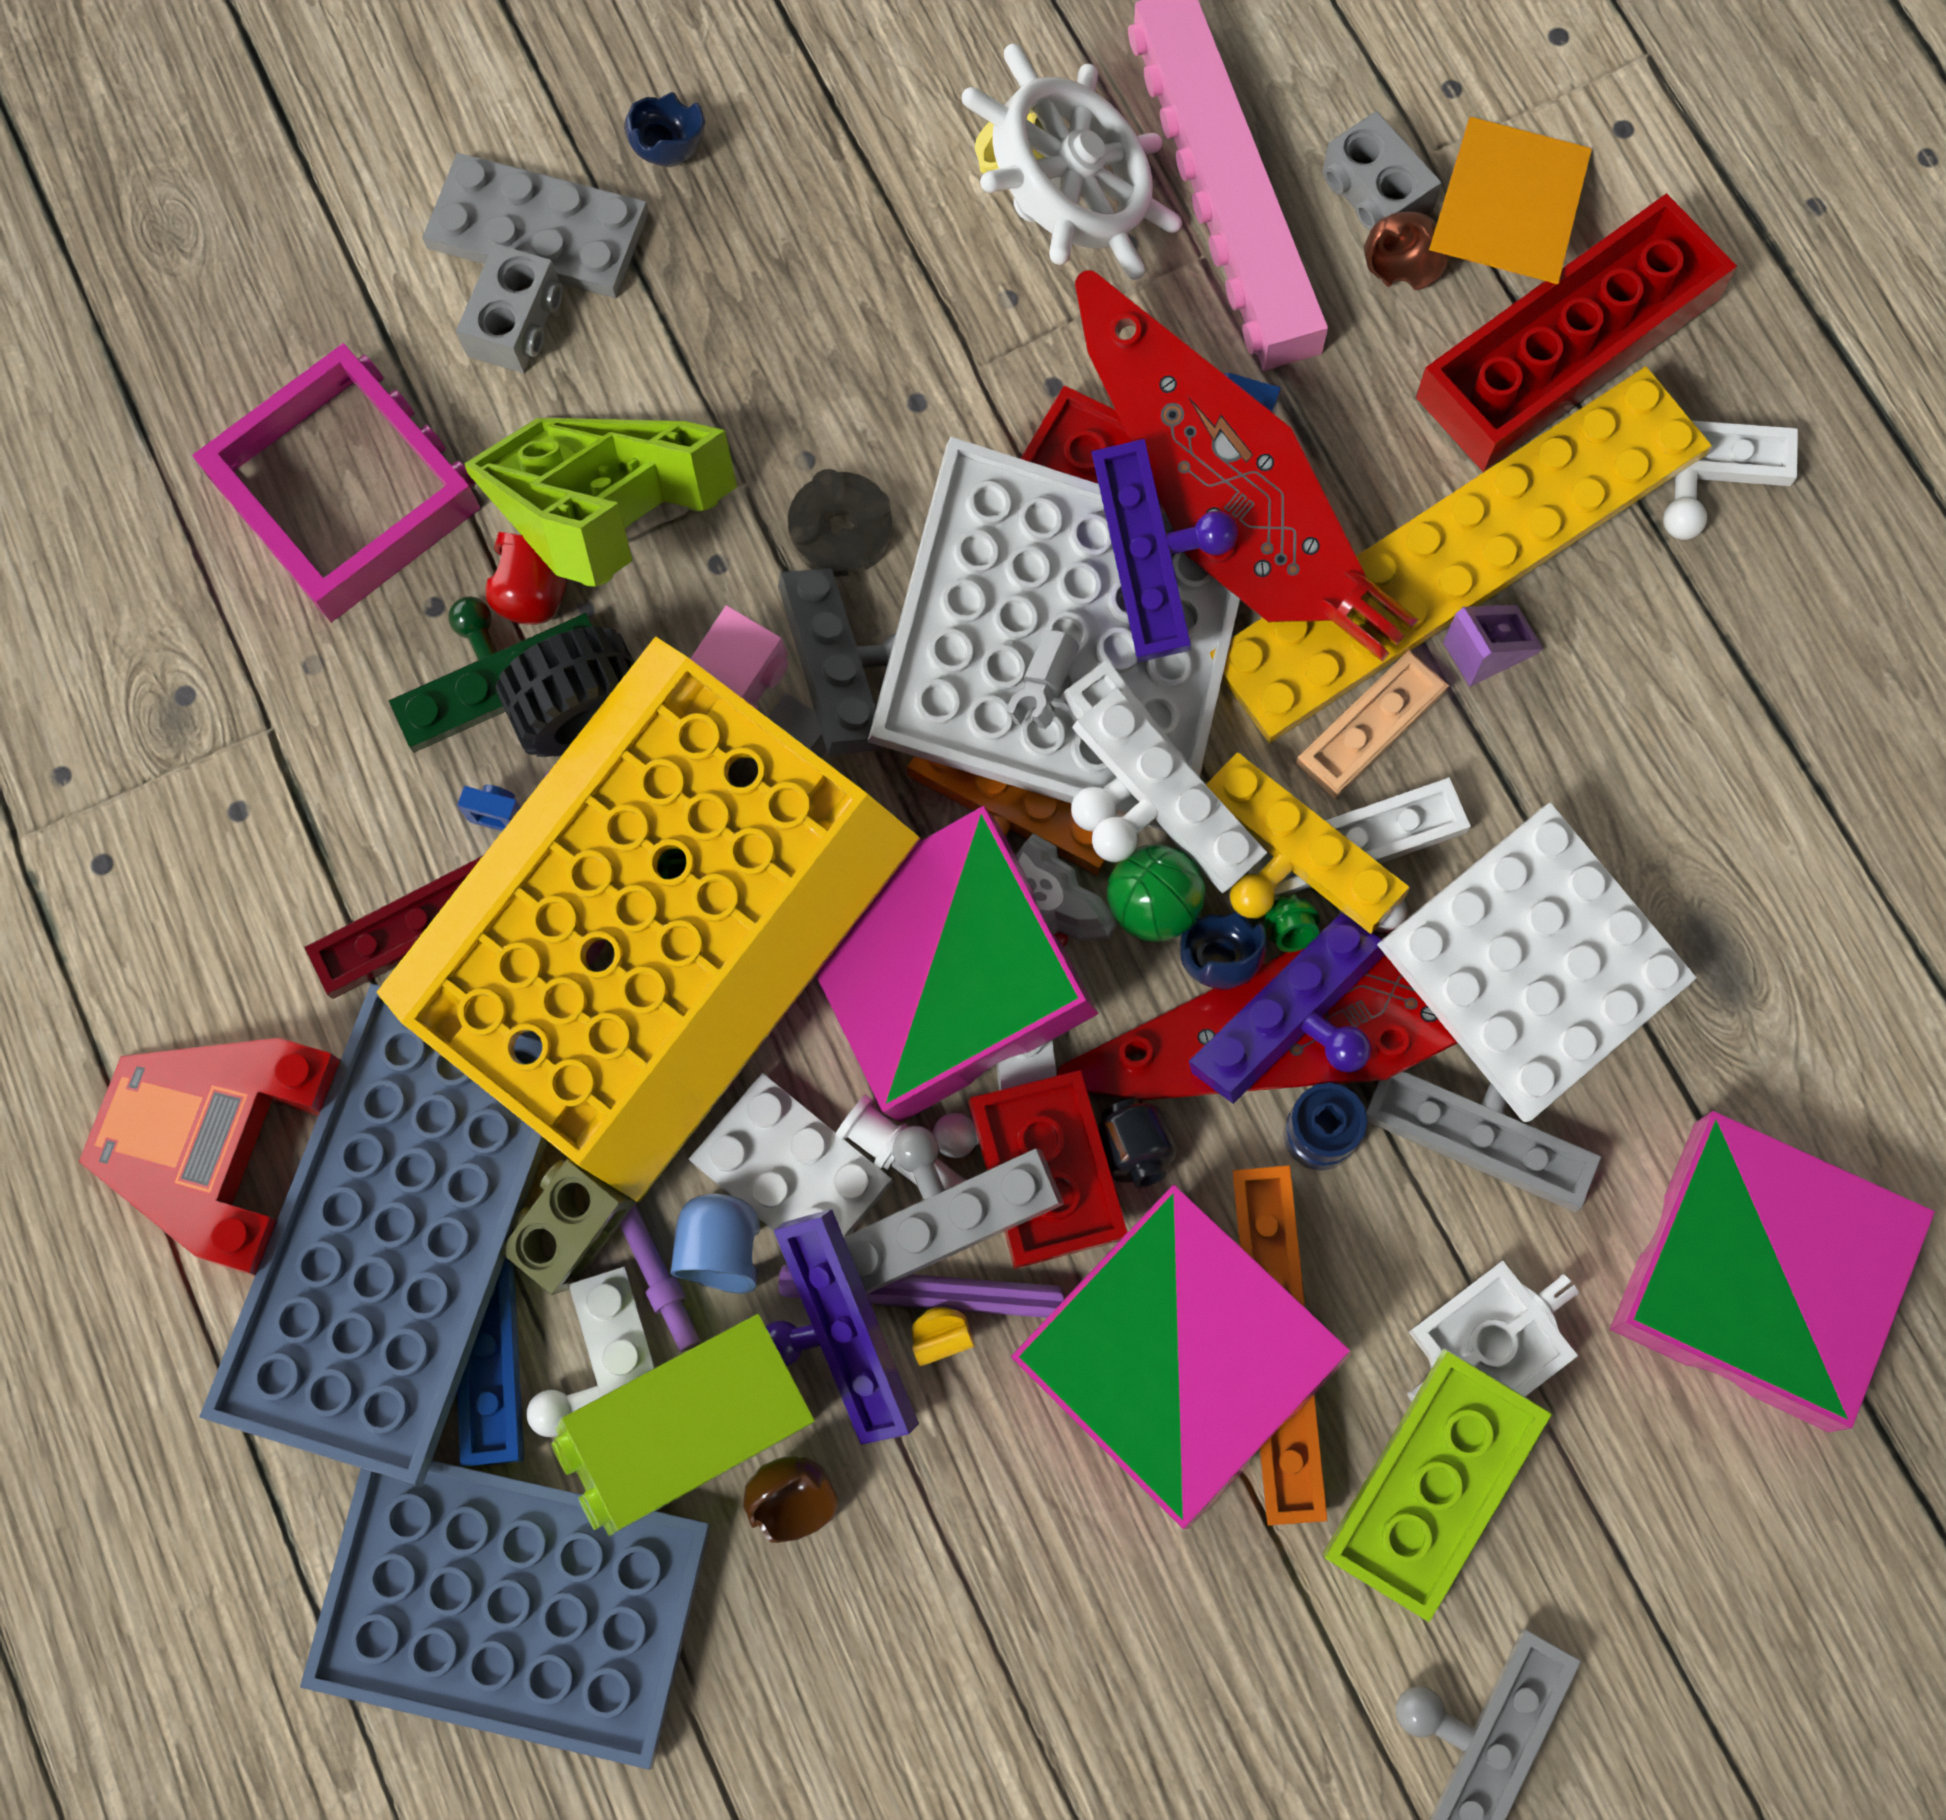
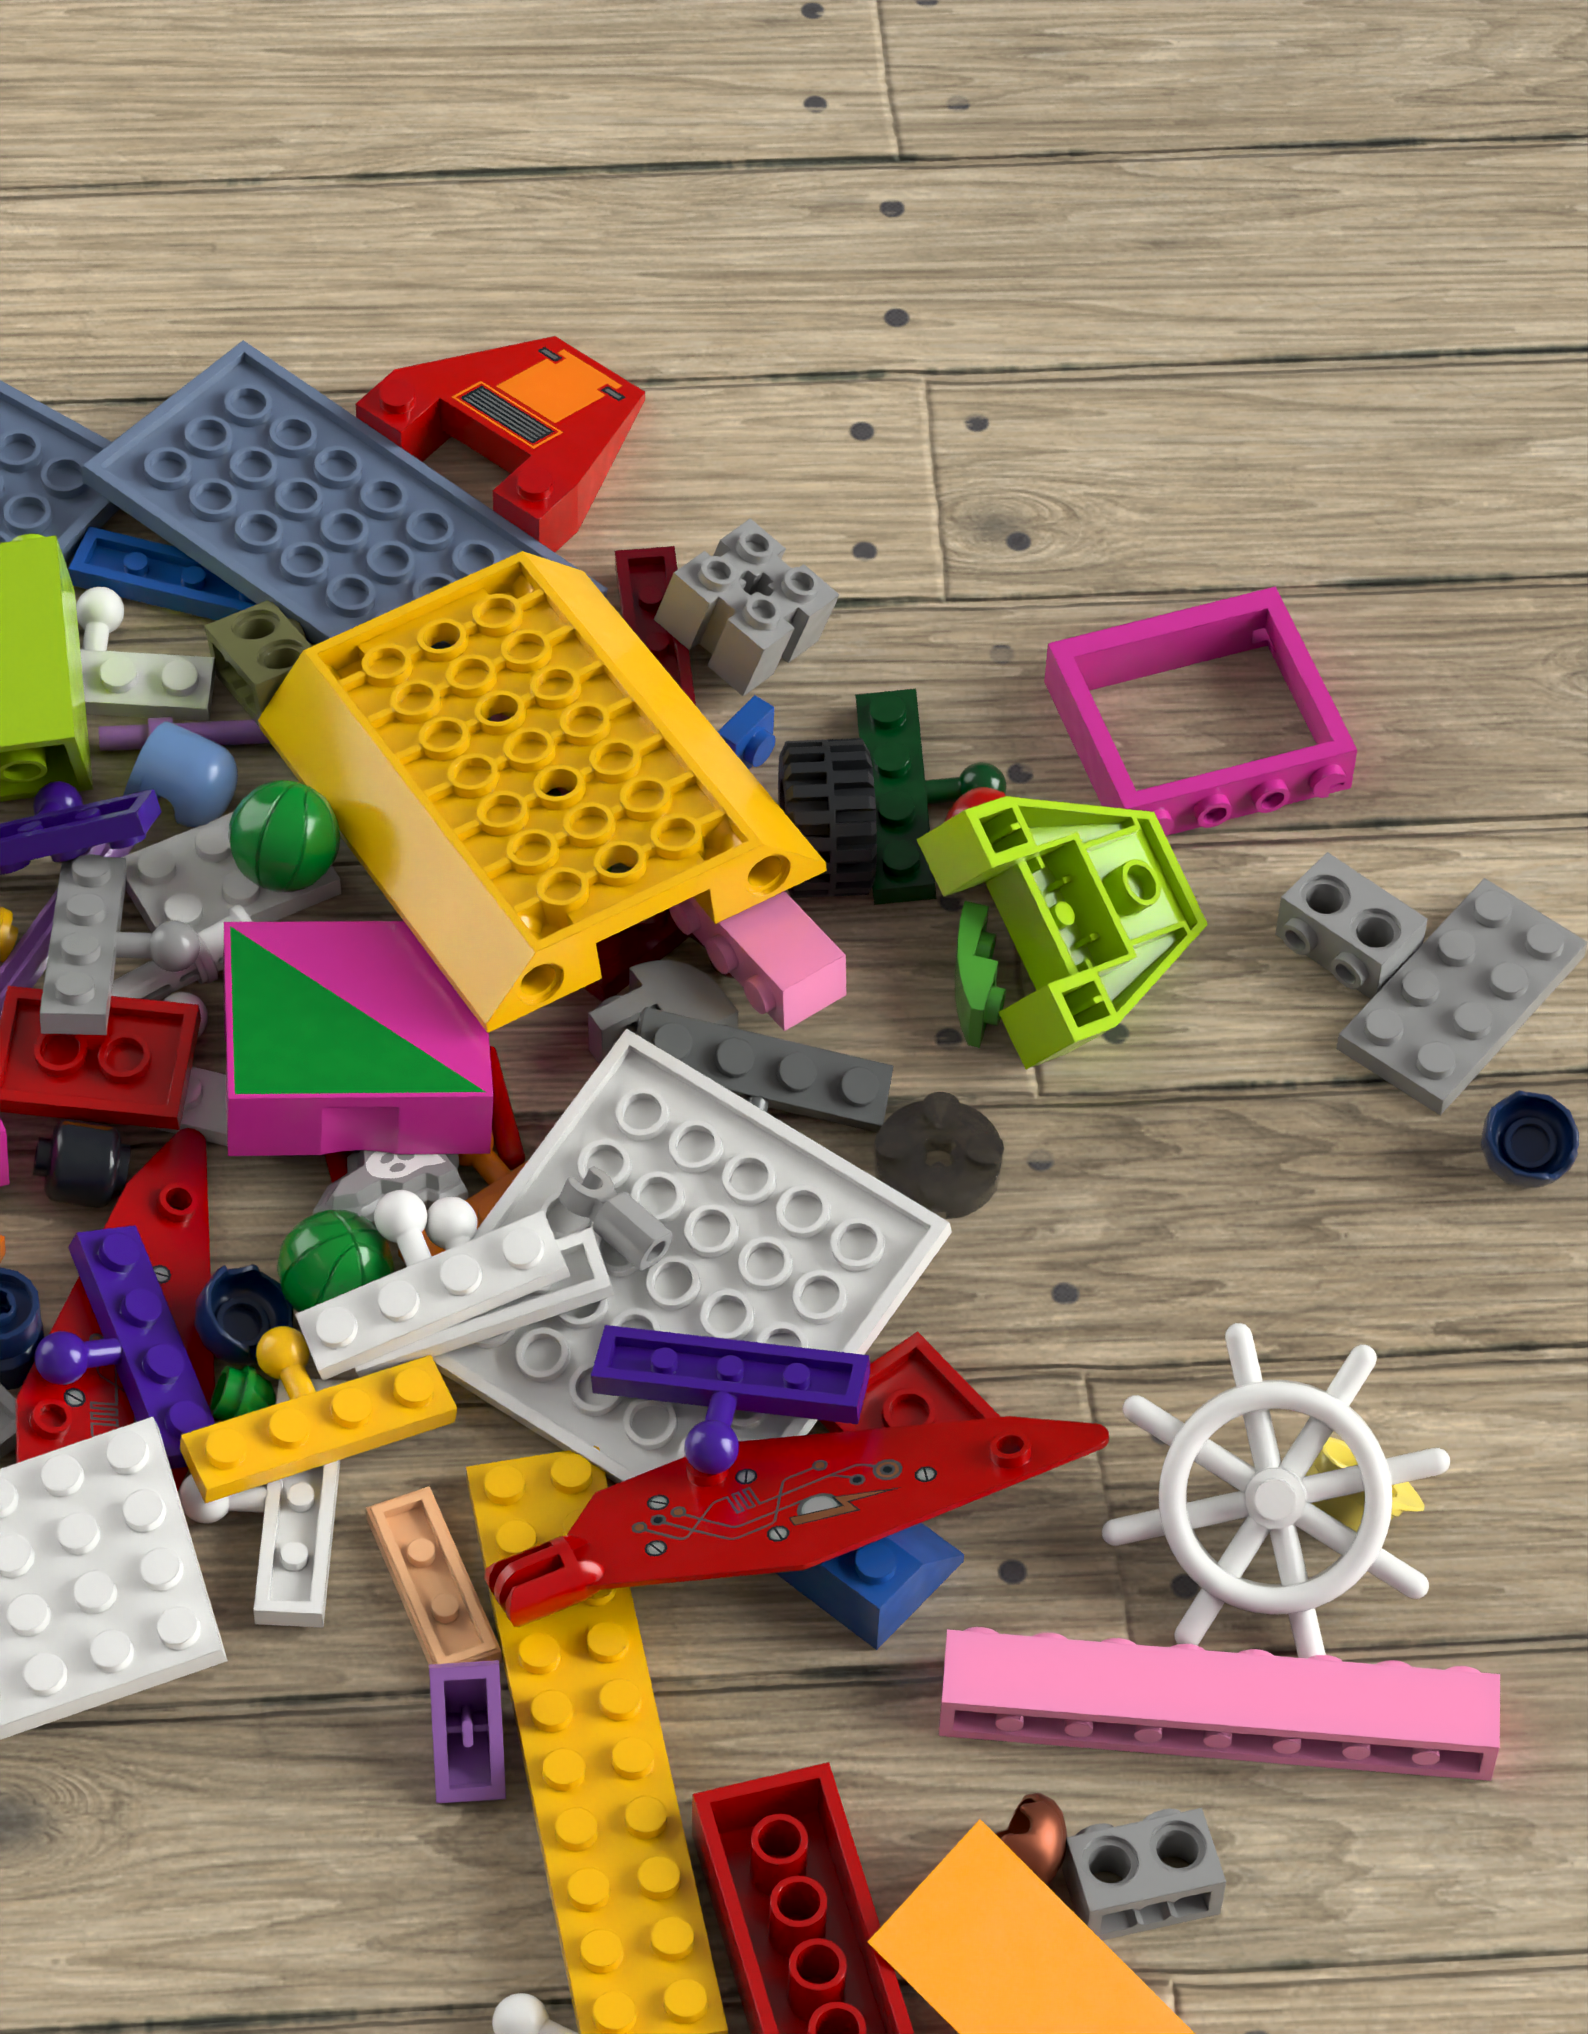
camera: 105 degrees right, 20 degrees down
none -> green piece [228,780,340,892]
none -> light grey brick [654,518,840,696]
none -> bright green slope [955,901,1006,1048]

